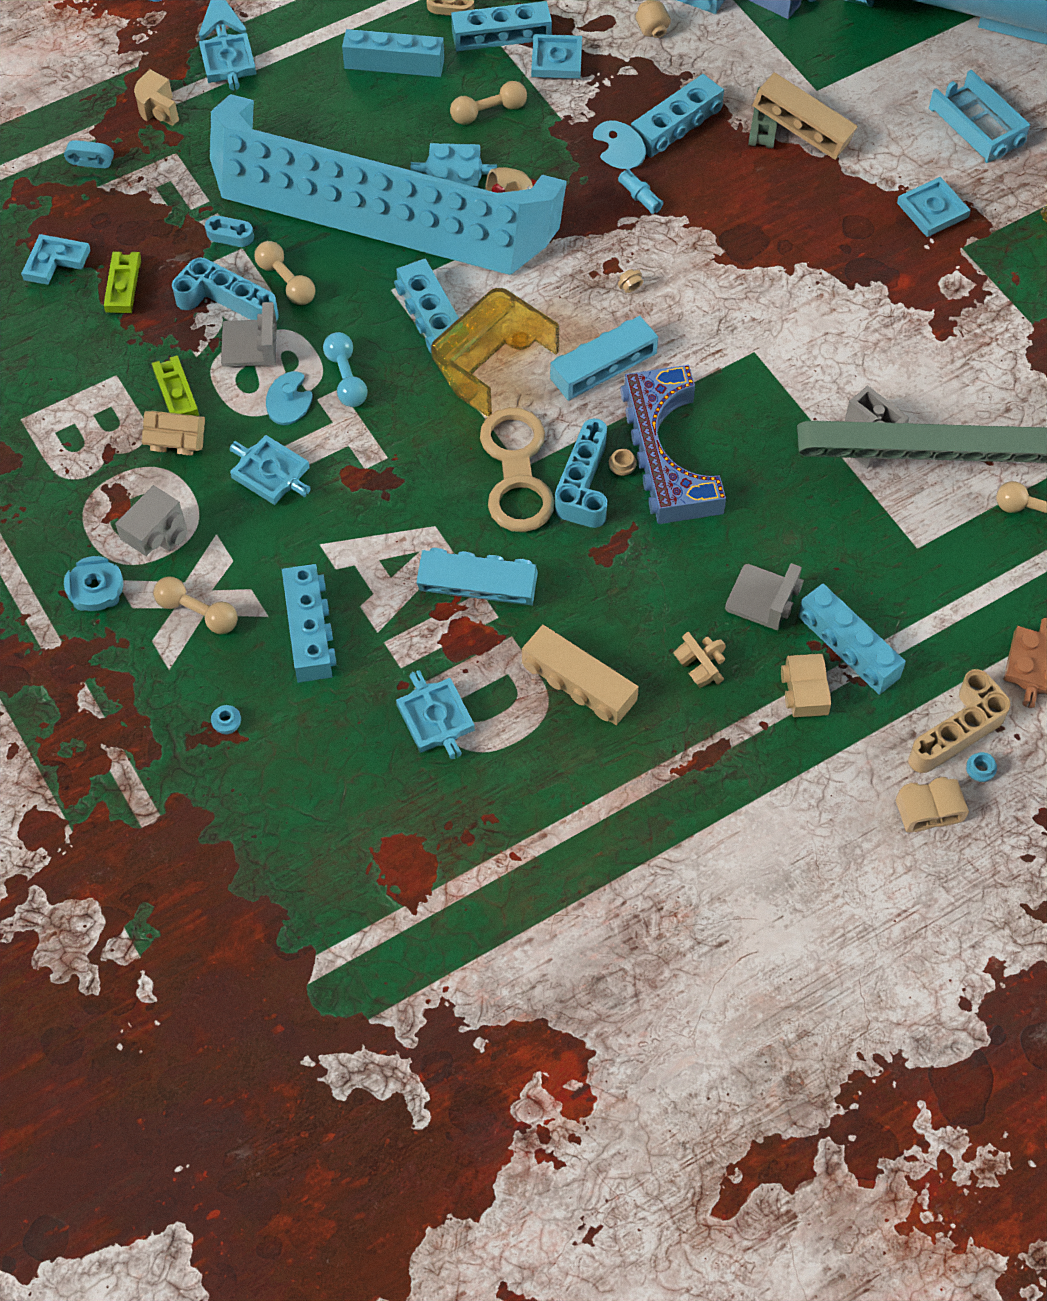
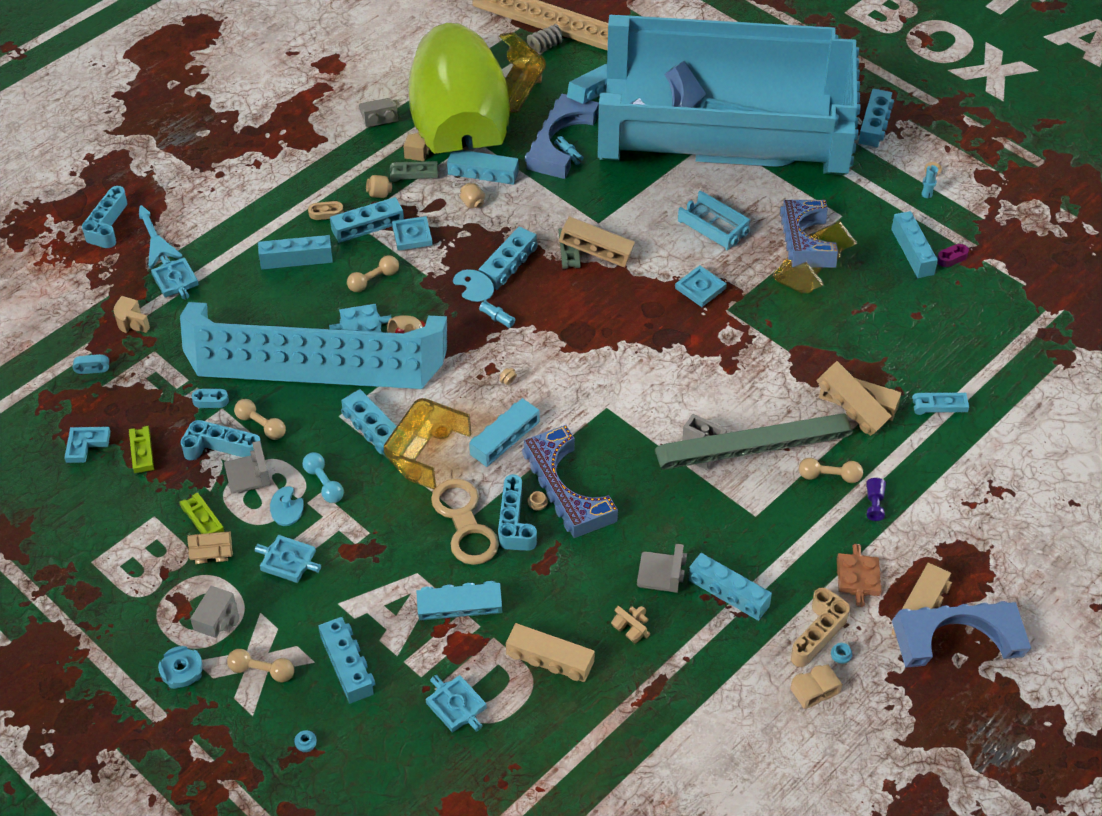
camera: 15 degrees left, 10 degrees down
tan brick [781,654,831,717] -> none

